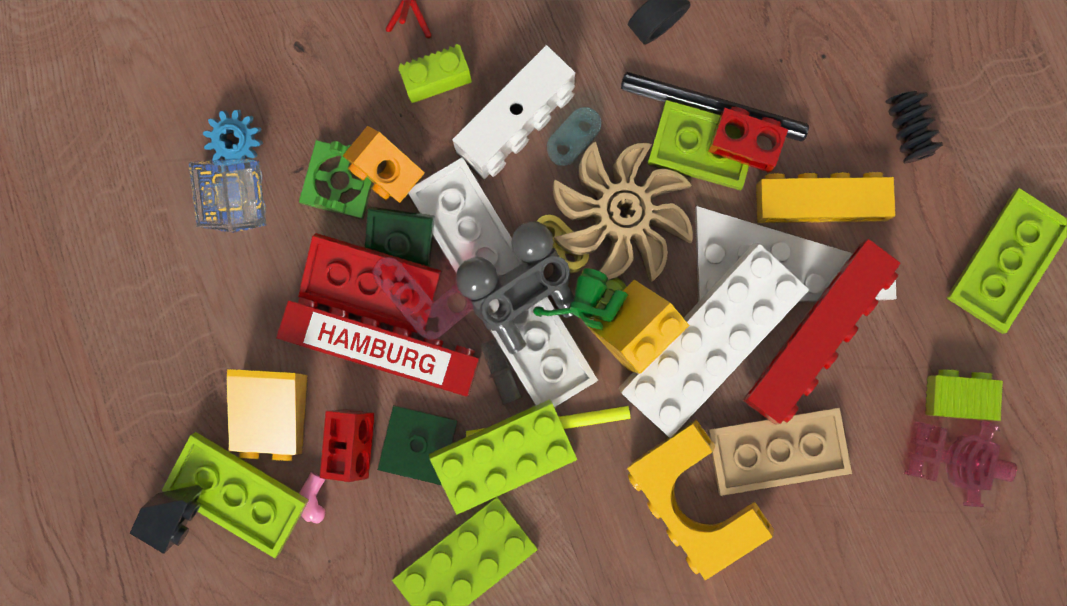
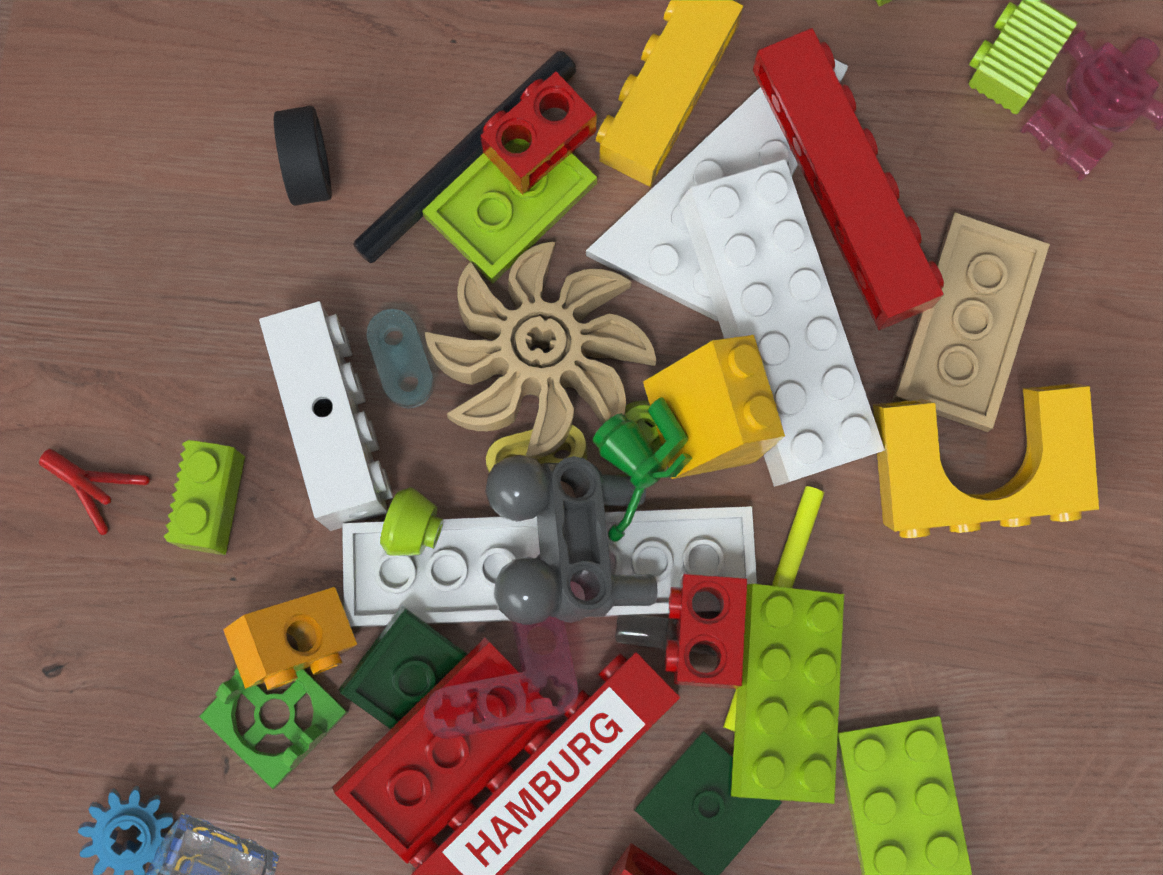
camera: 65 degrees left, 5 degrees down
none -> lime cone [380,487,444,556]
none -> red brick [665,574,747,689]

